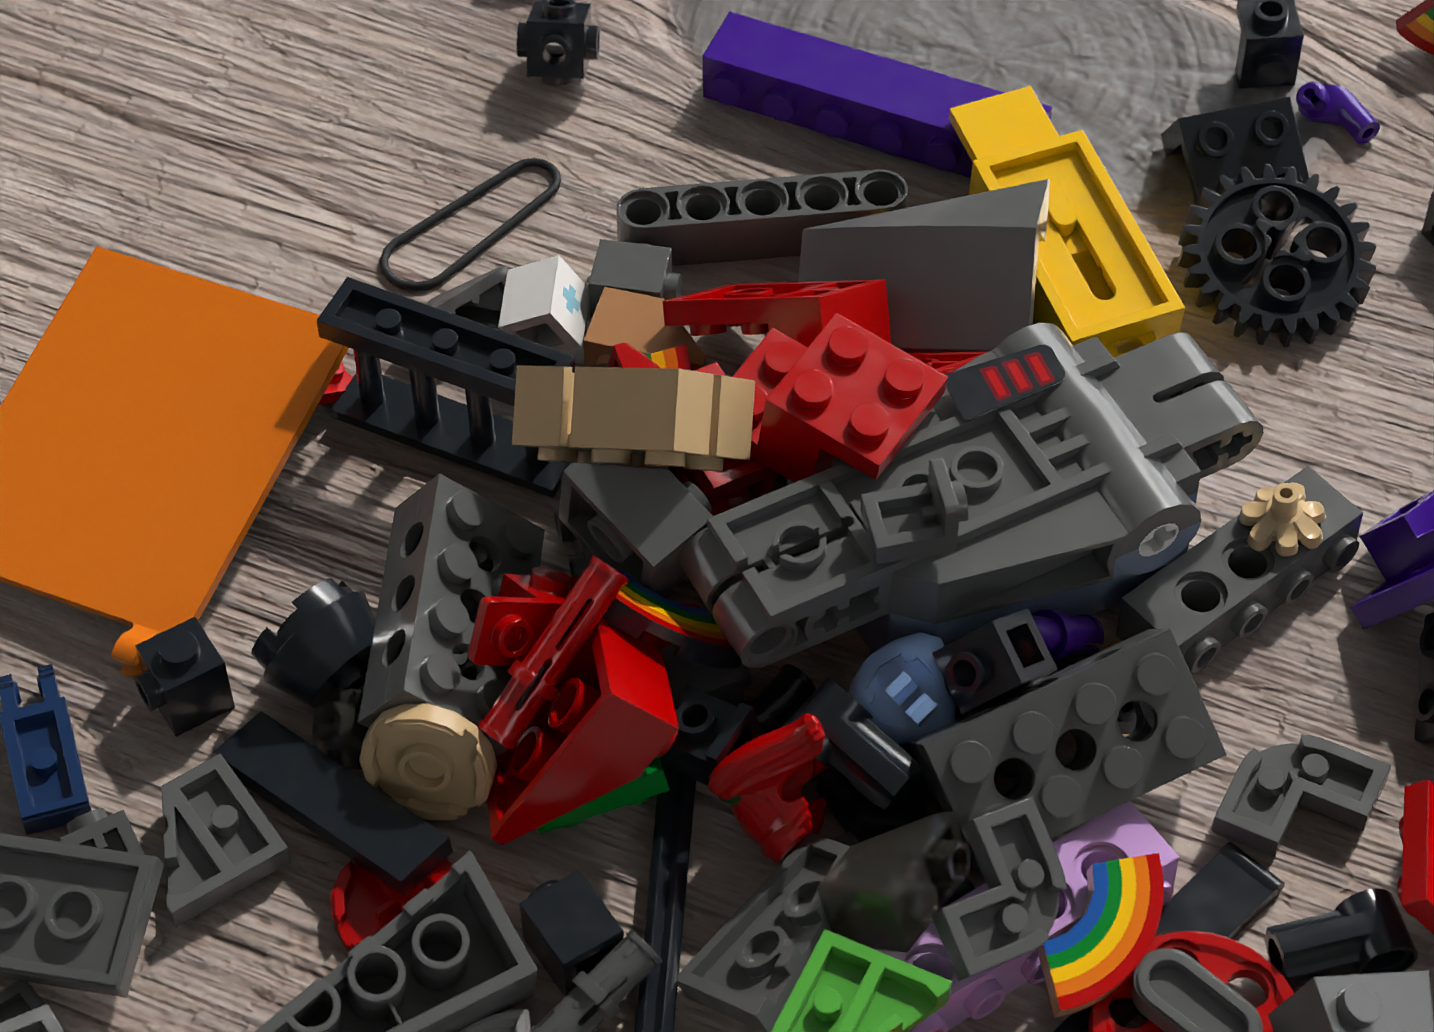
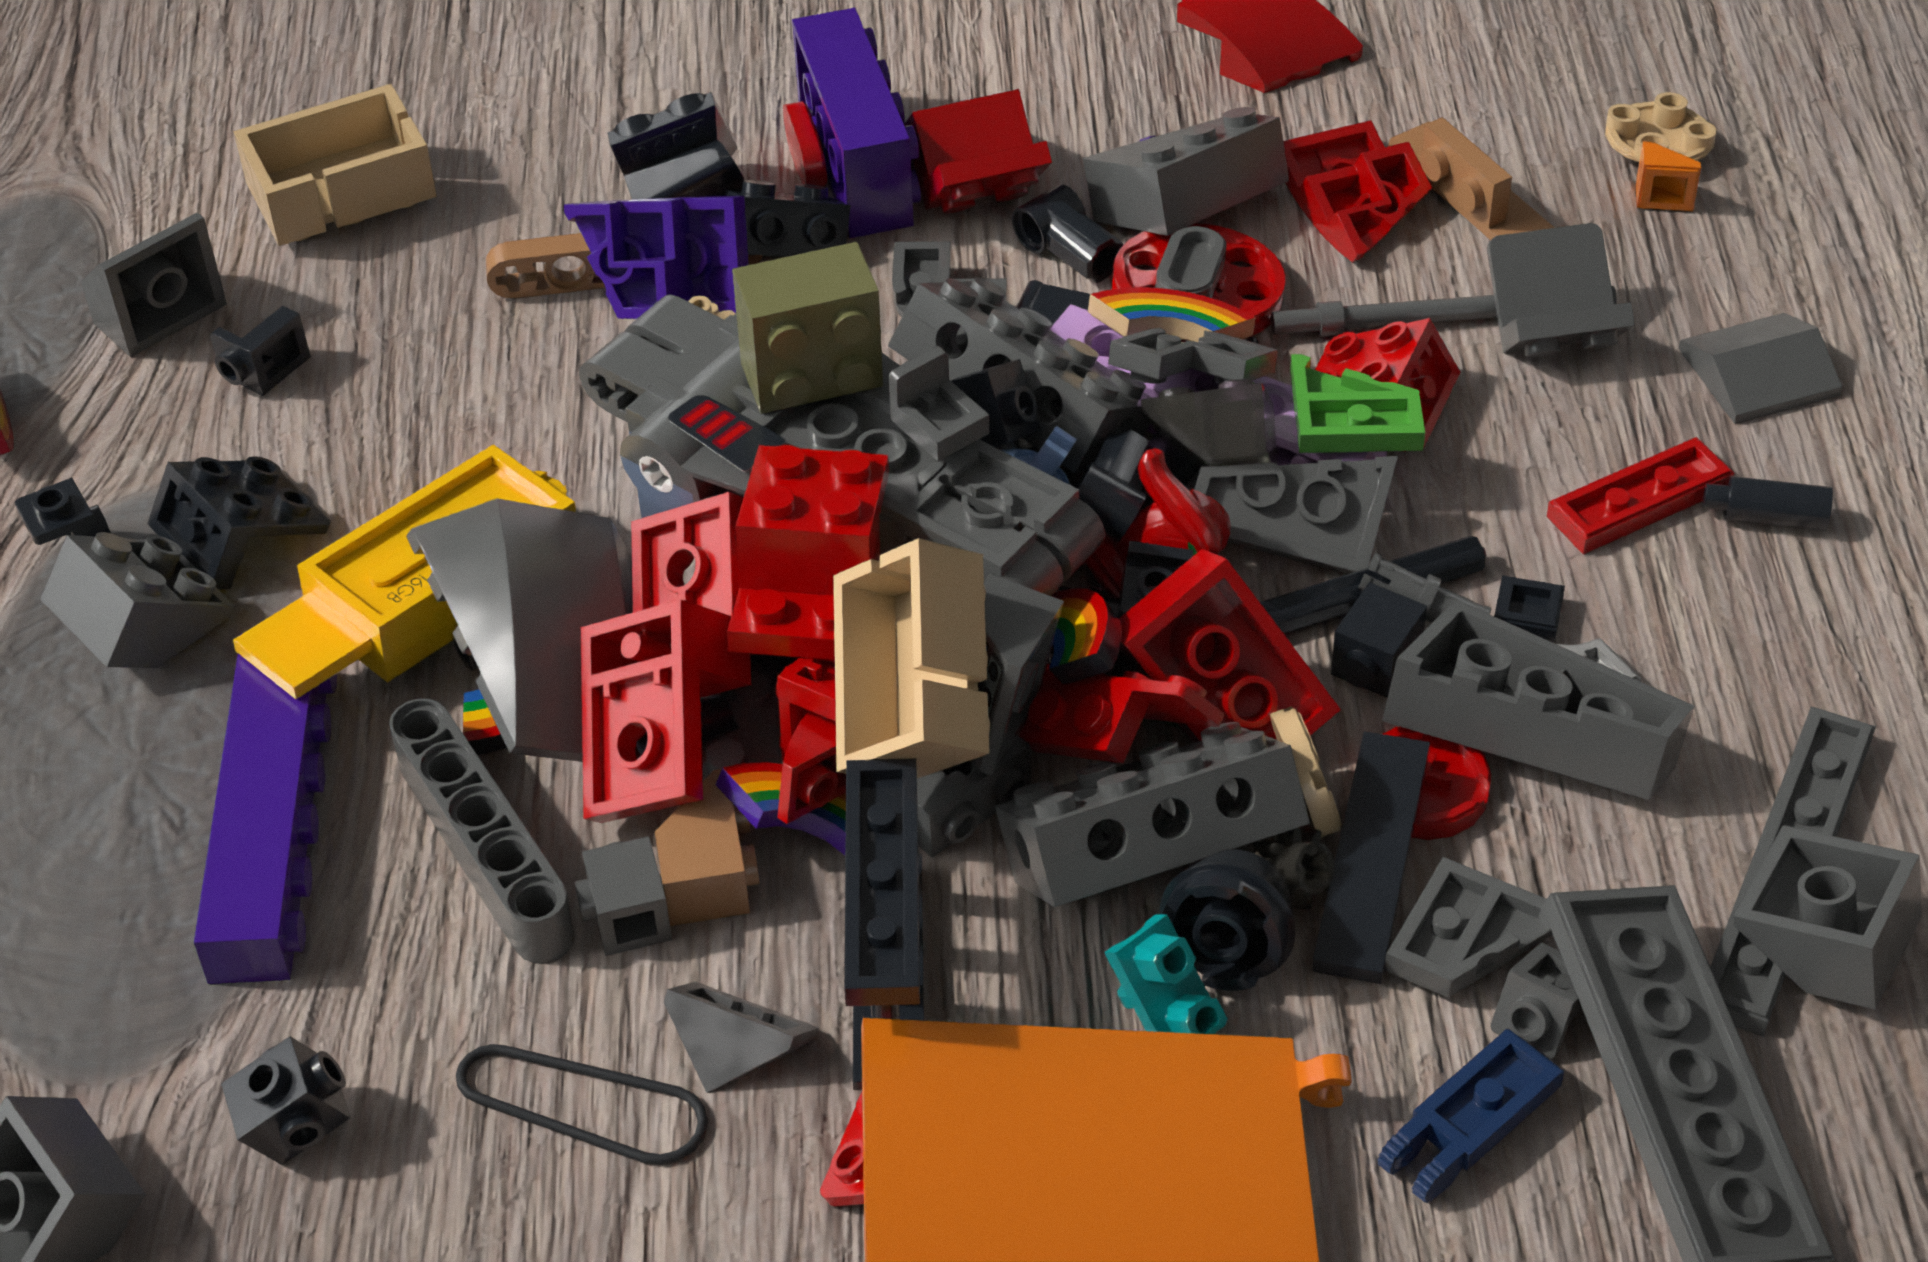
camera: 115 degrees left, 5 degrees down
black brick [133,617,235,737] -> none
red pin [478,555,629,750] -> none
white brick [498,255,589,353] -> none
black gear [1178,164,1376,347] -> none
dark purple arm [1296,81,1380,144] -> none
none -> dark grey slope [41,532,235,668]
none -> olive brick [732,242,883,414]
none -> teal hips [1104,914,1228,1034]

